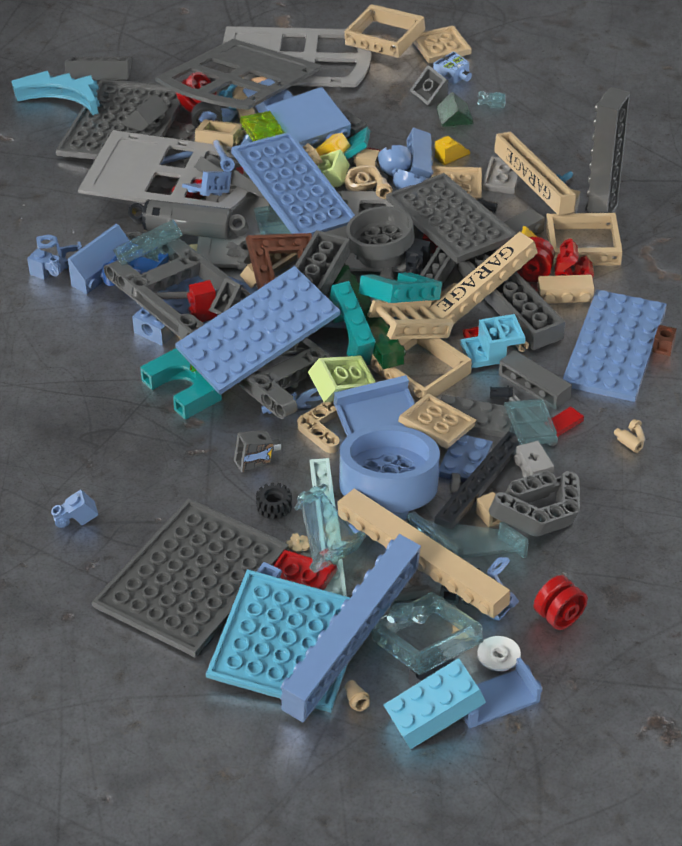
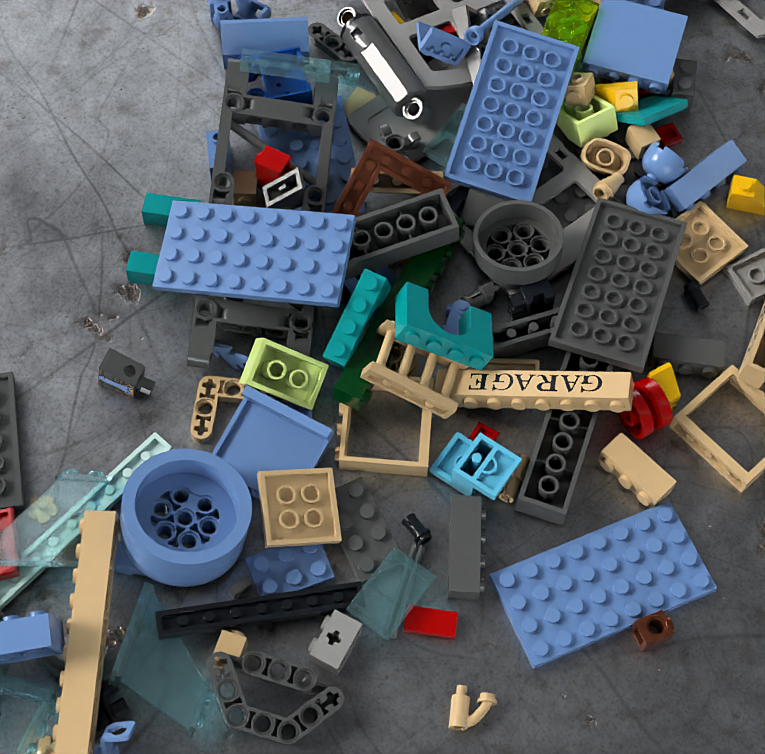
camera: 45 degrees right, 20 degrees up
black tyre [256,483,292,519] -> none
red piece [554,238,594,278] -> none

